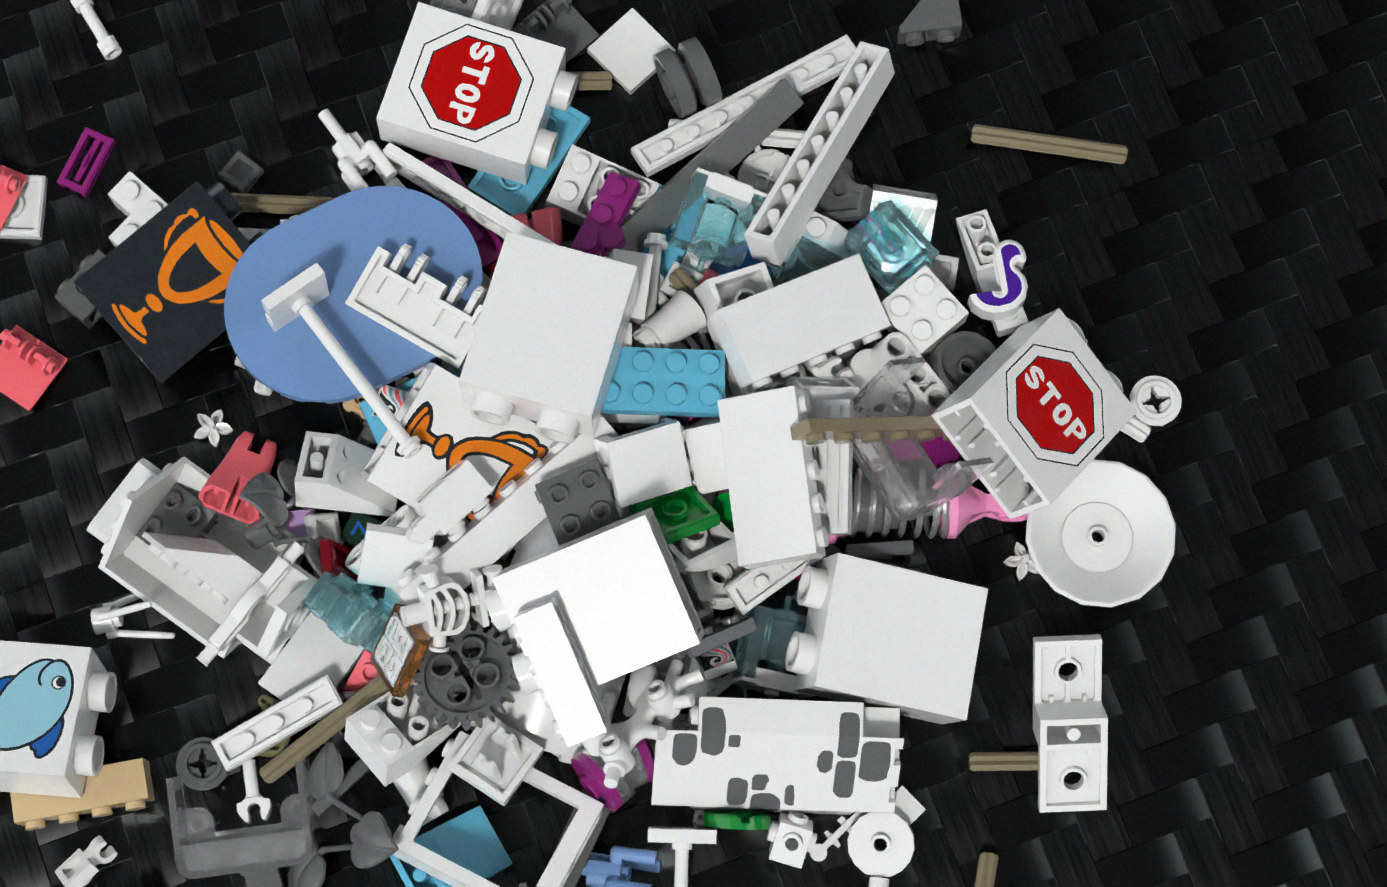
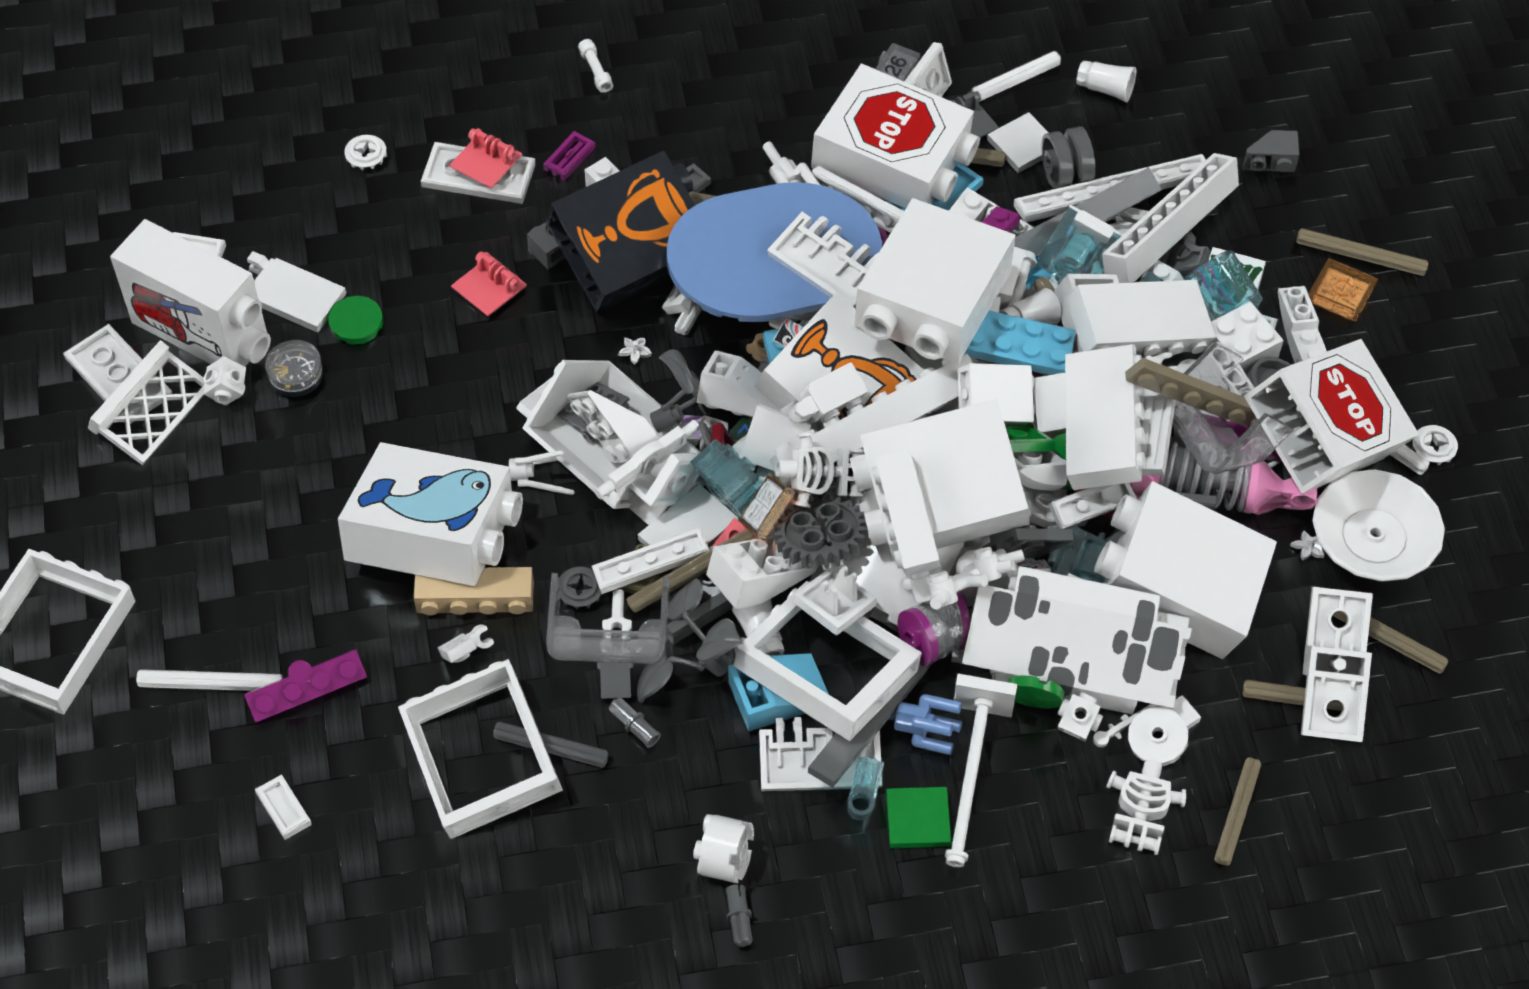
camera: 10 degrees right, 20 degrees down
coral piece [199,431,277,524] -> none
white tile [261,262,422,459] -> none
dark grey hinge [534,458,621,545] -> none
white animal [967,240,1028,320] -> none
none -> clear orange tile [1308,258,1378,322]
none -> dark tan axle [1332,611,1448,673]

